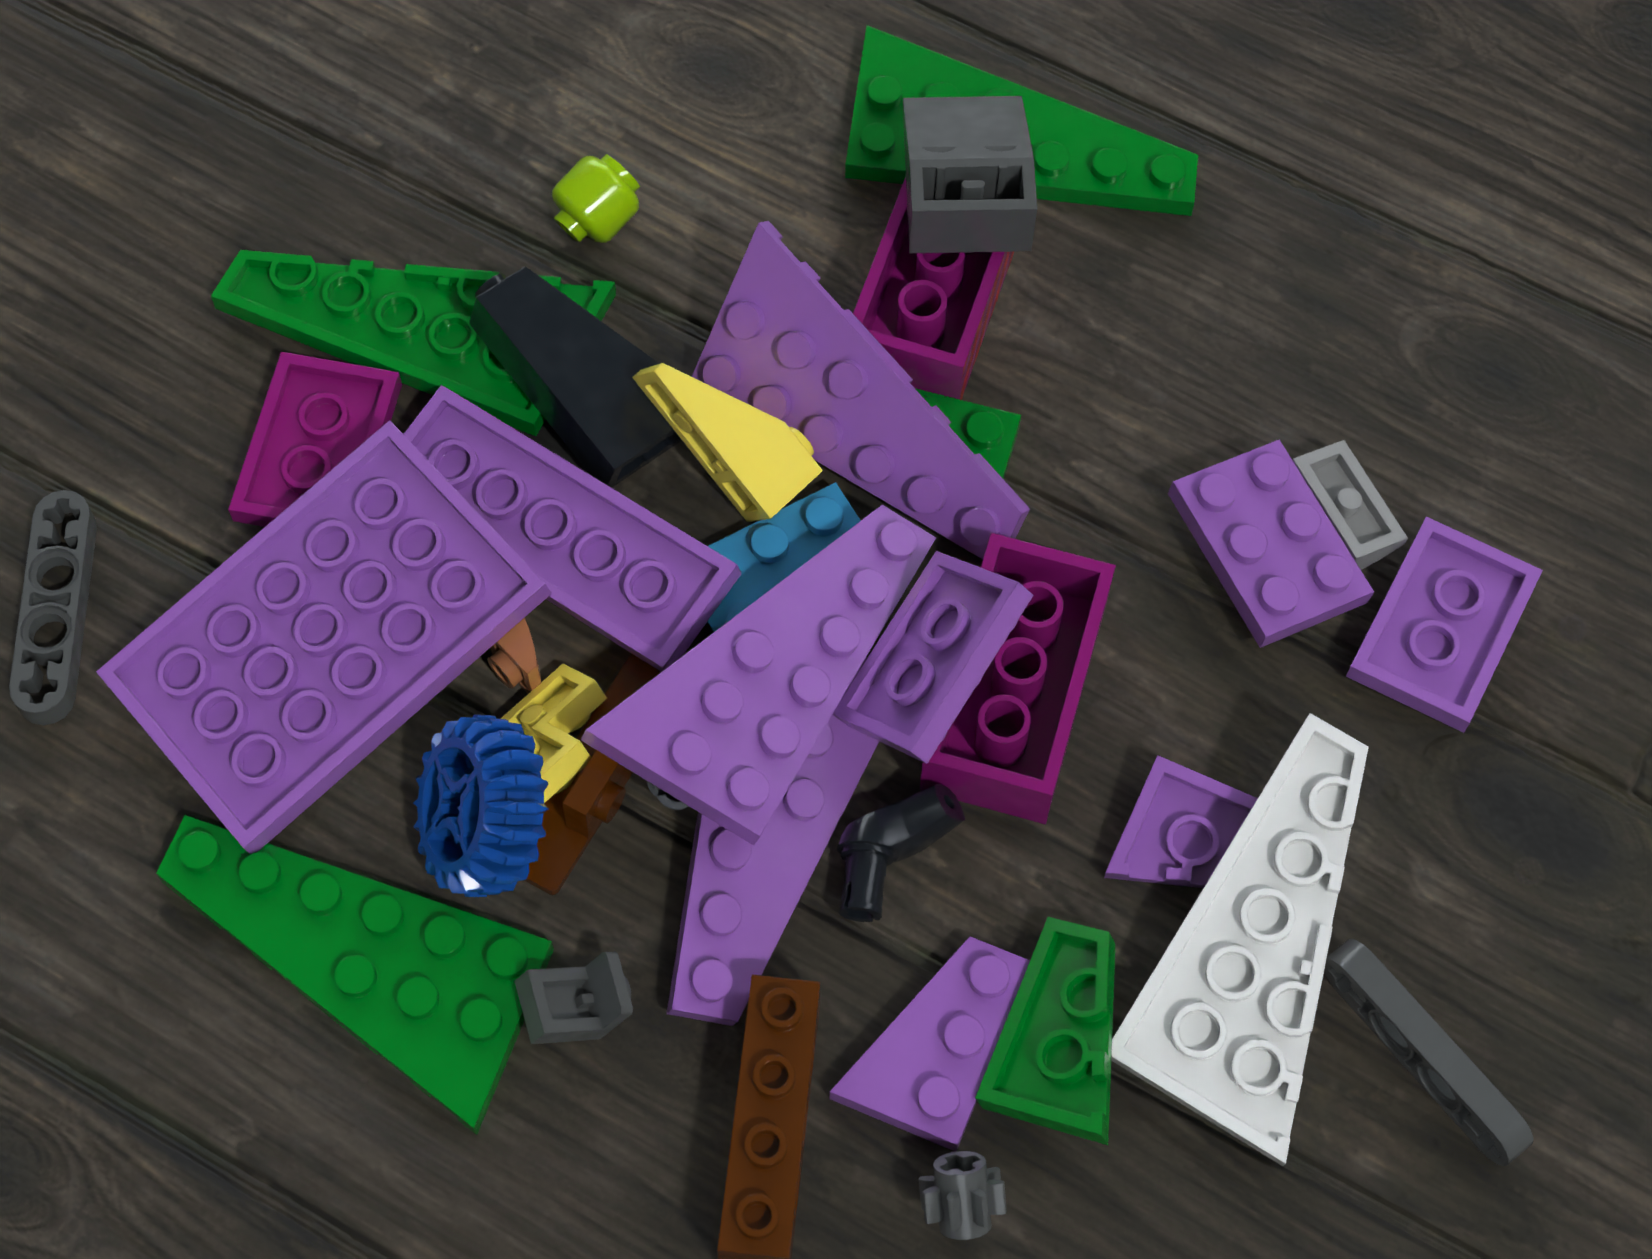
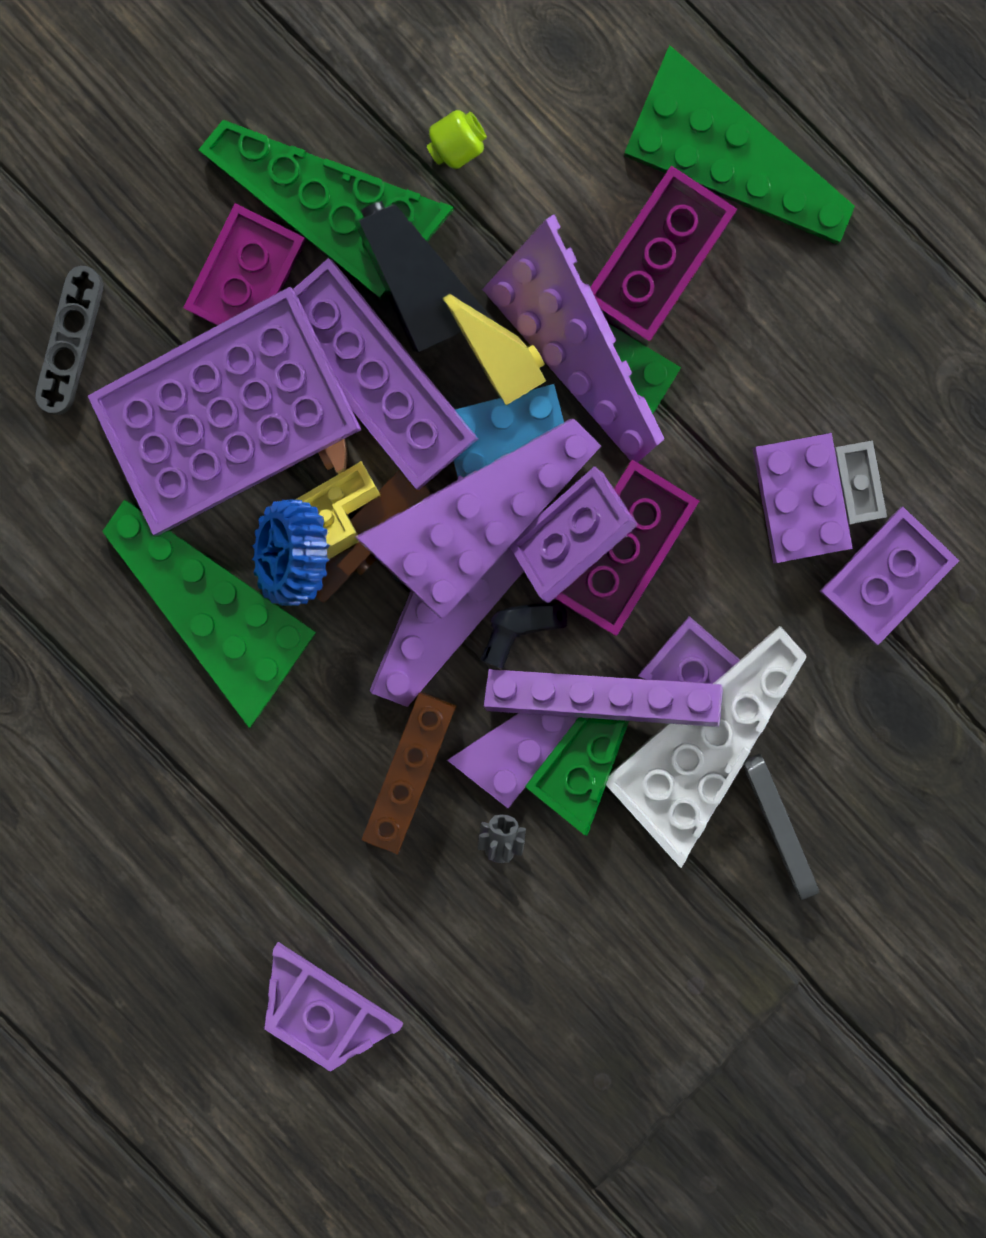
camera: 15 degrees right, 25 degrees up
dark grey bracket [515,951,633,1044] -> none
dark grey slope [902,96,1037,253] -> none
none -> medium lavender plate [484,669,723,727]

